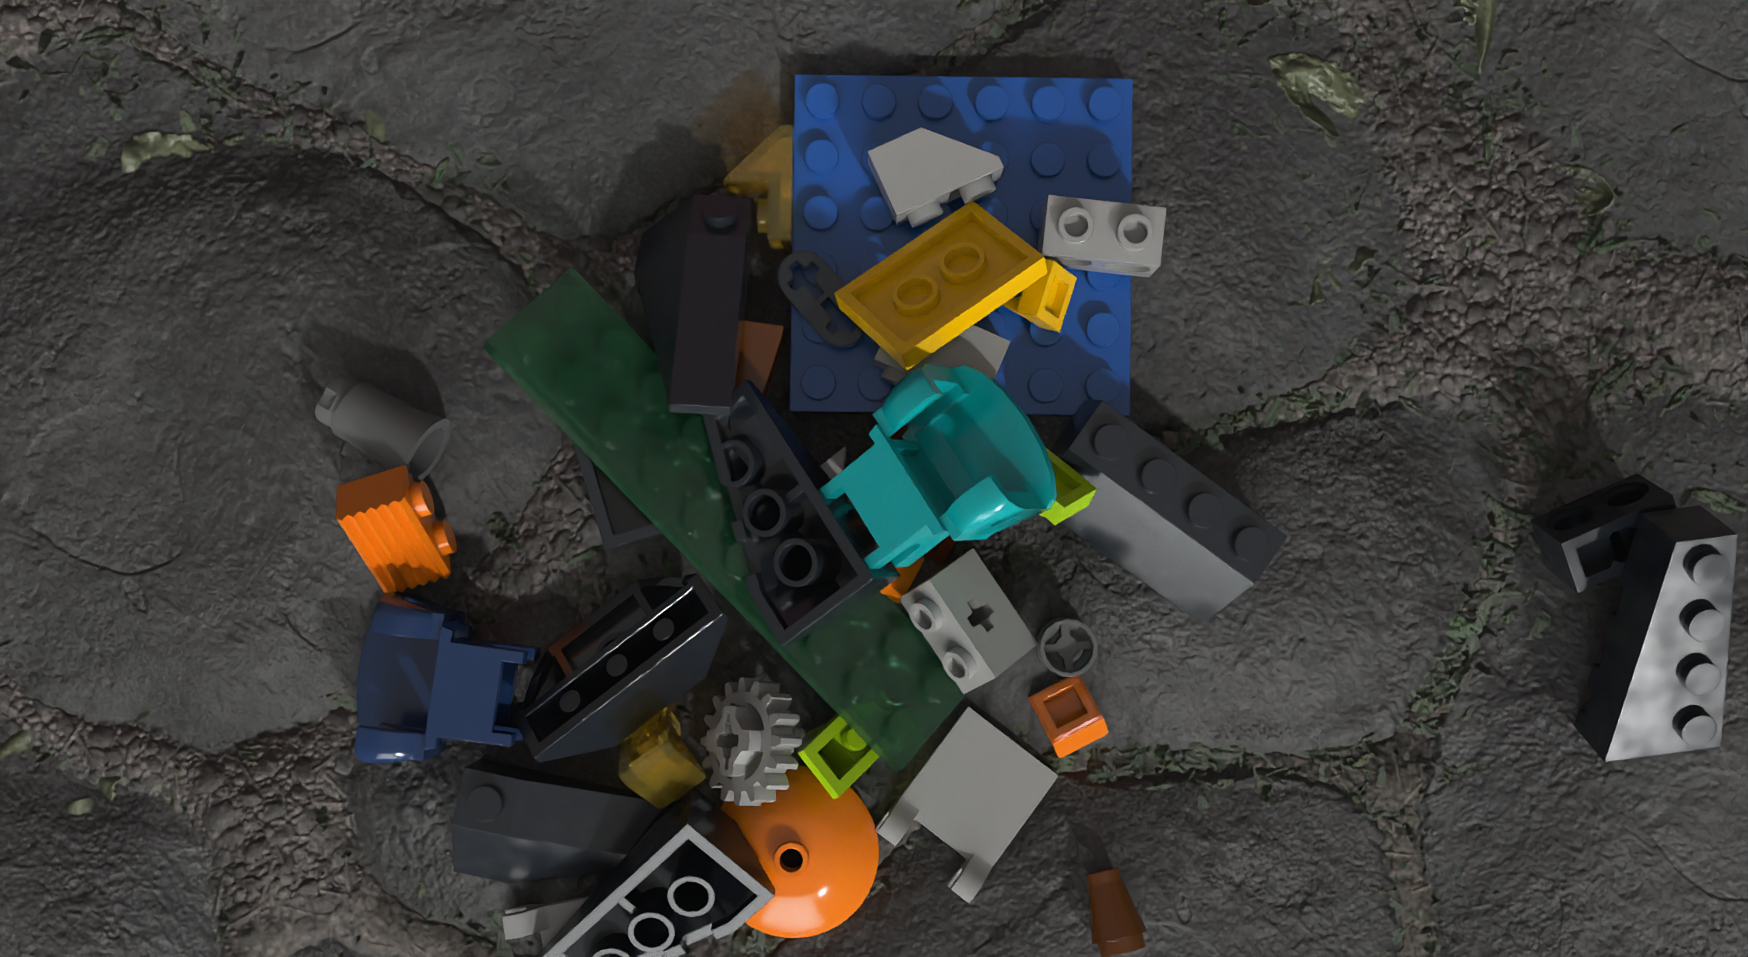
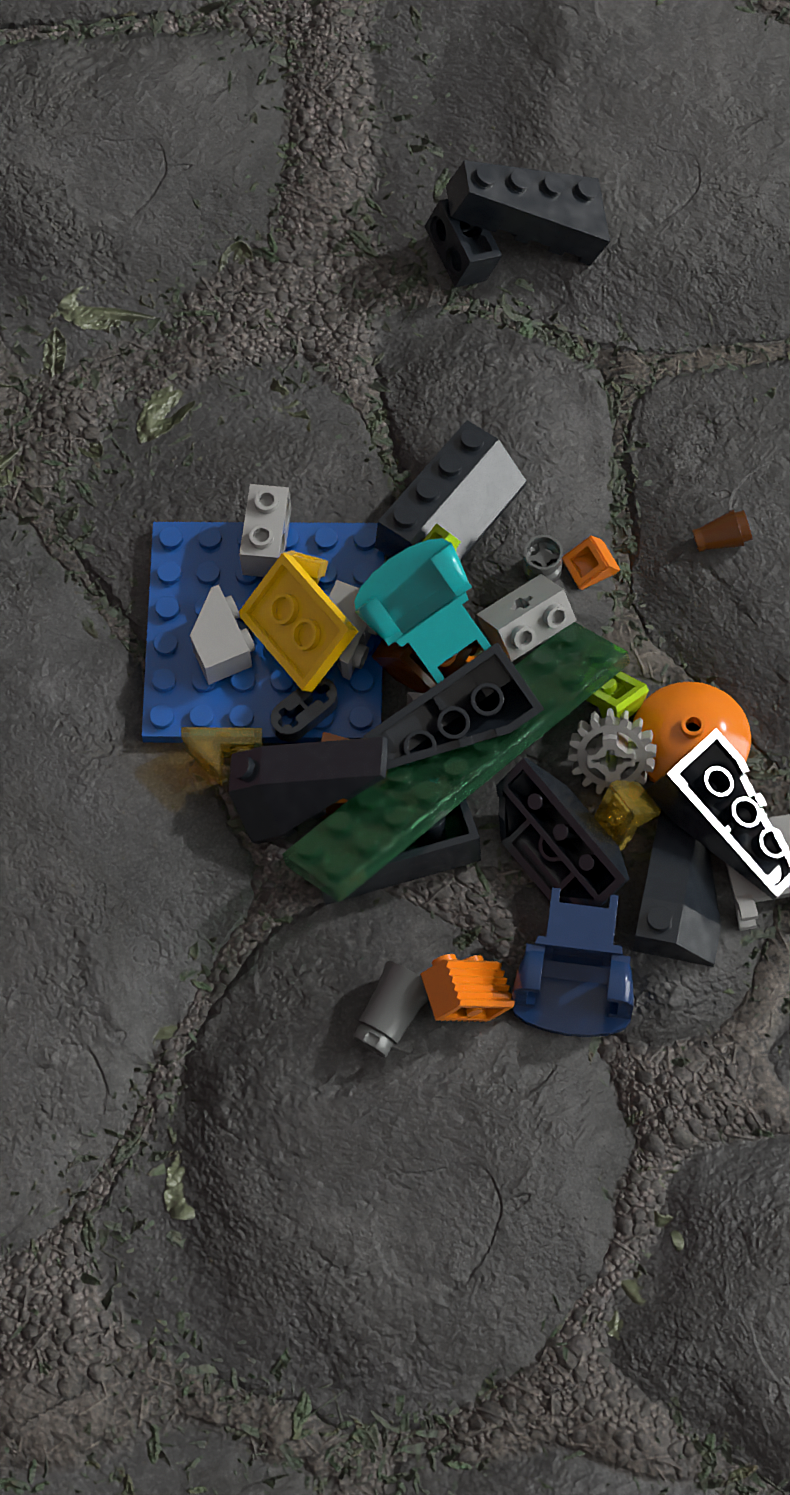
camera: 95 degrees left, 20 degrees down
light grey flag [875,706,1058,903] -> none

